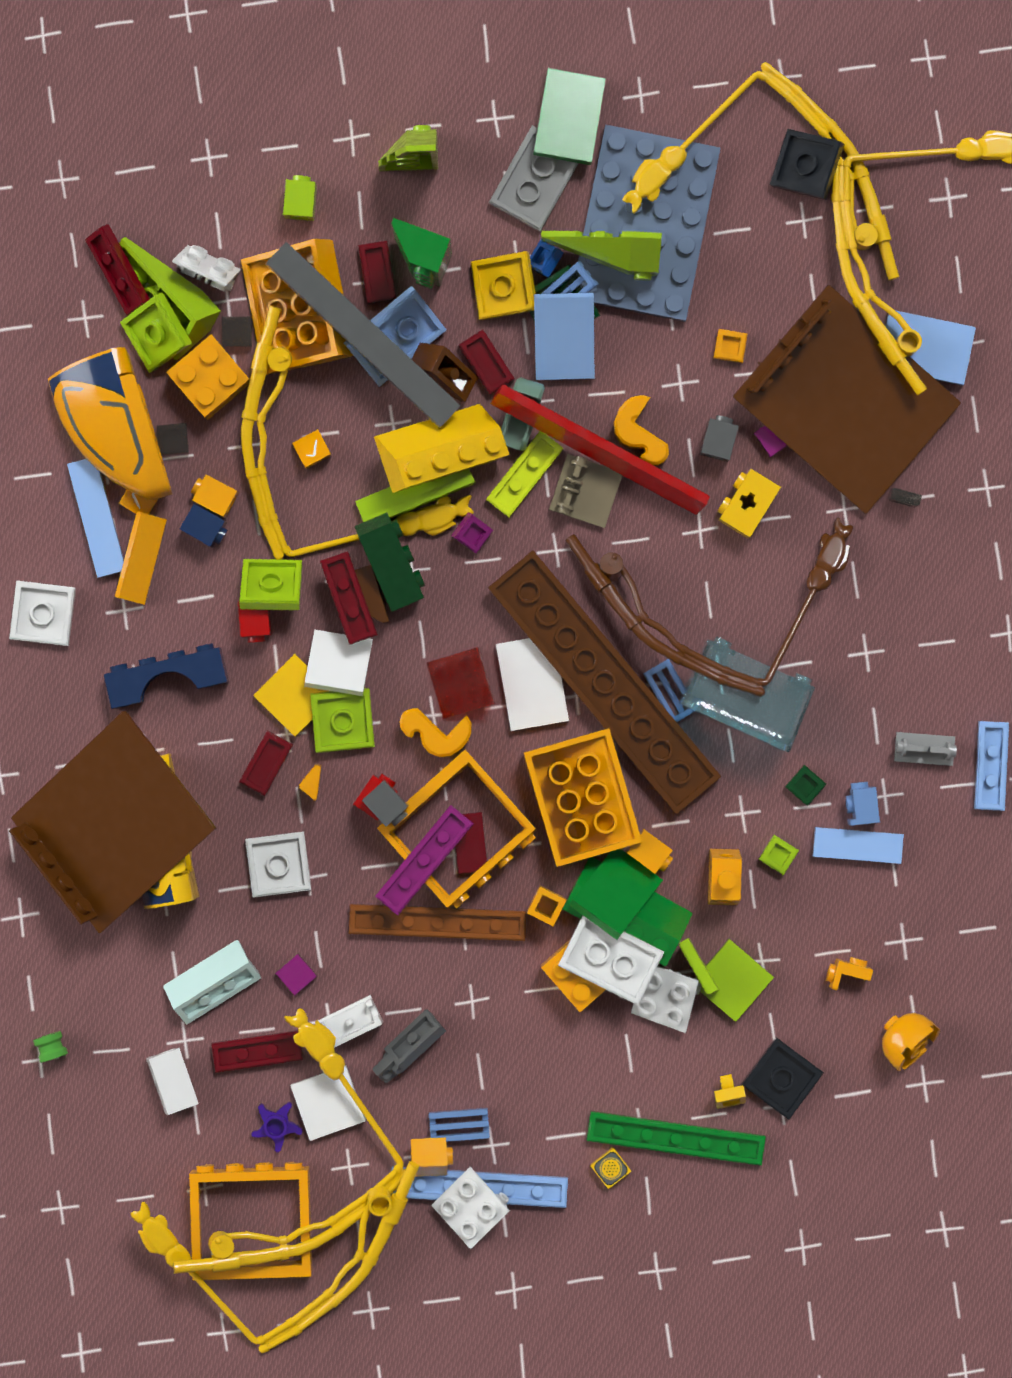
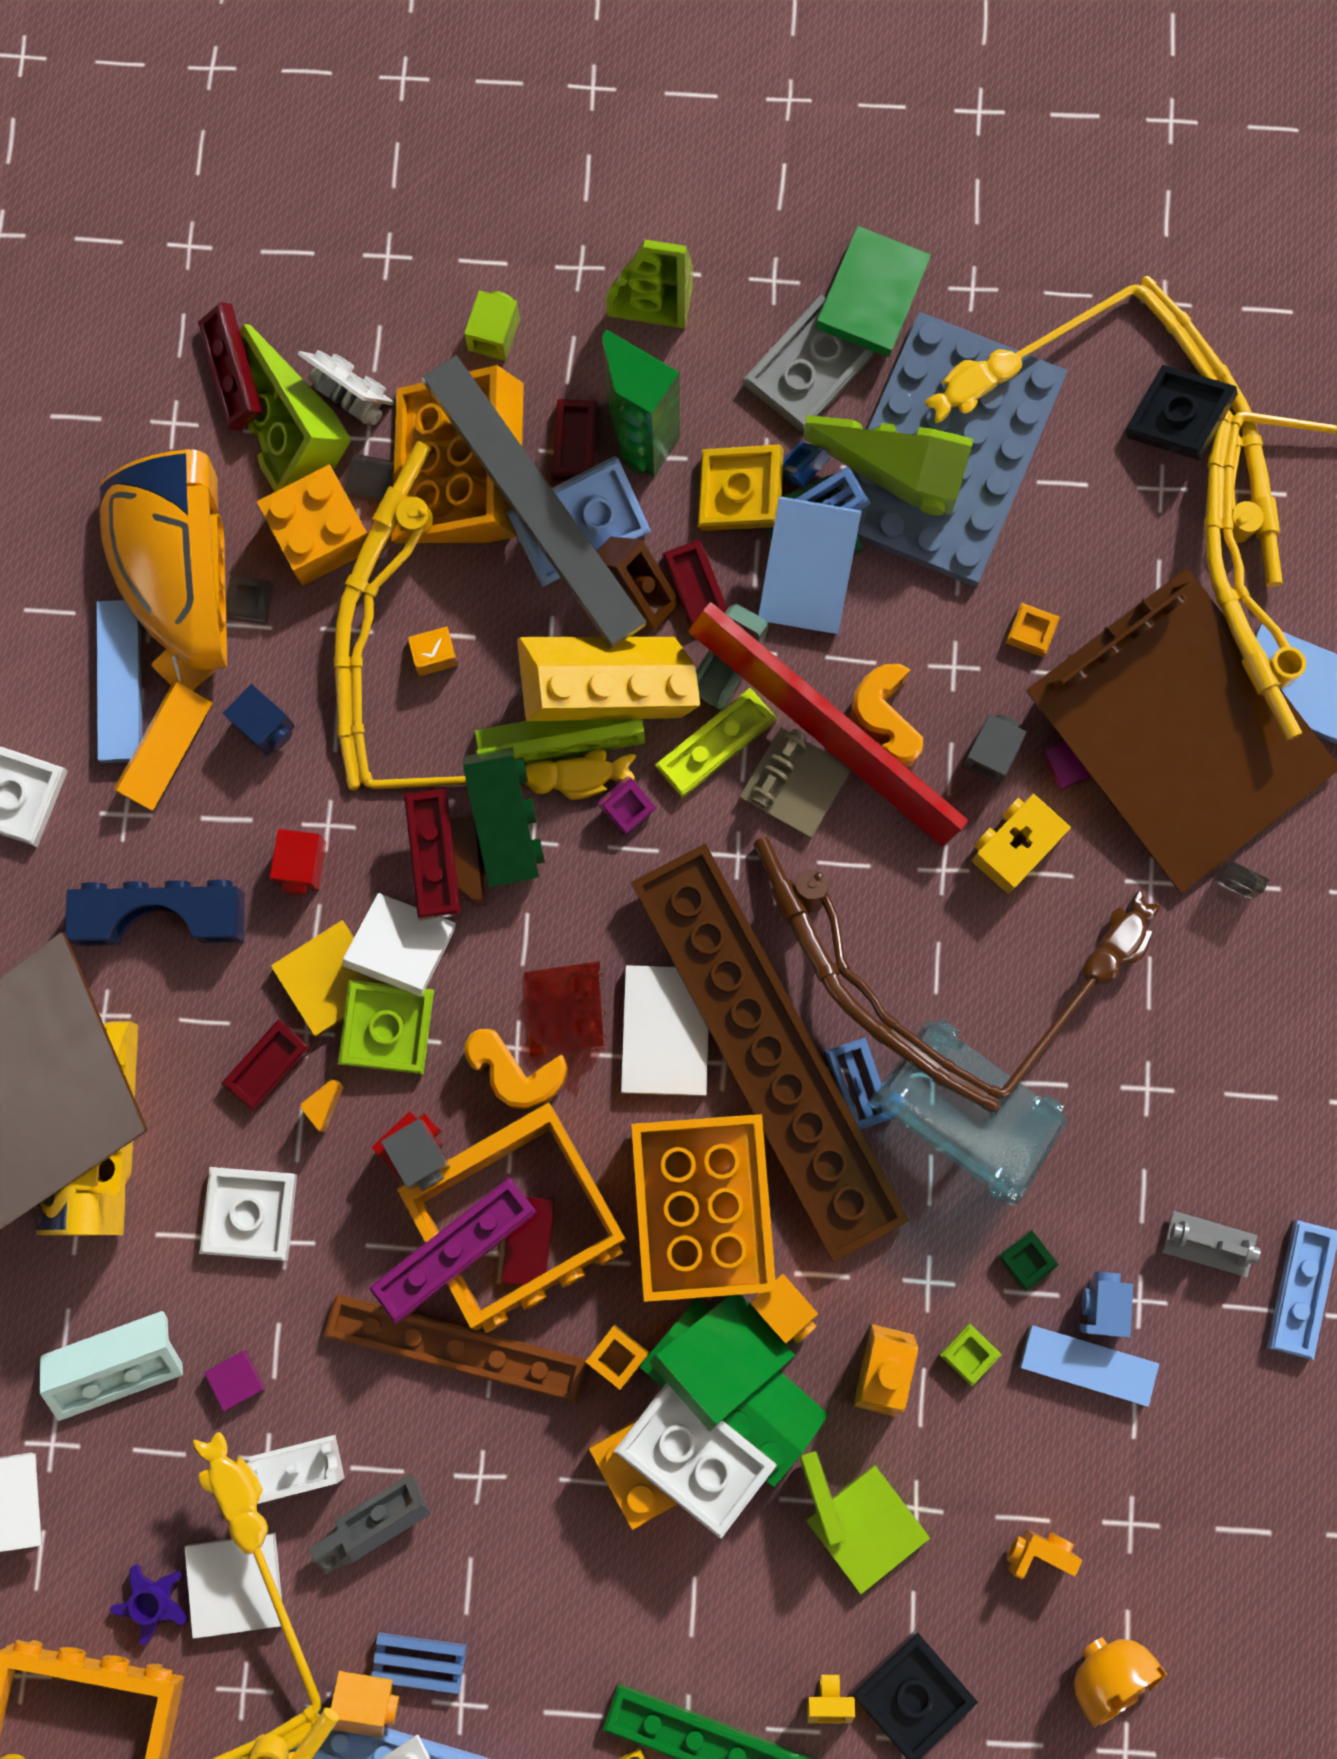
camera: 15 degrees right, 10 degrees down
lime tile [120,292,192,373] -> none
light orange brick [191,475,239,518] -> none
dark red tile [211,1030,303,1073] -> none
lime tile [240,559,302,610] -> none
white hinge [631,966,702,1033] -> none

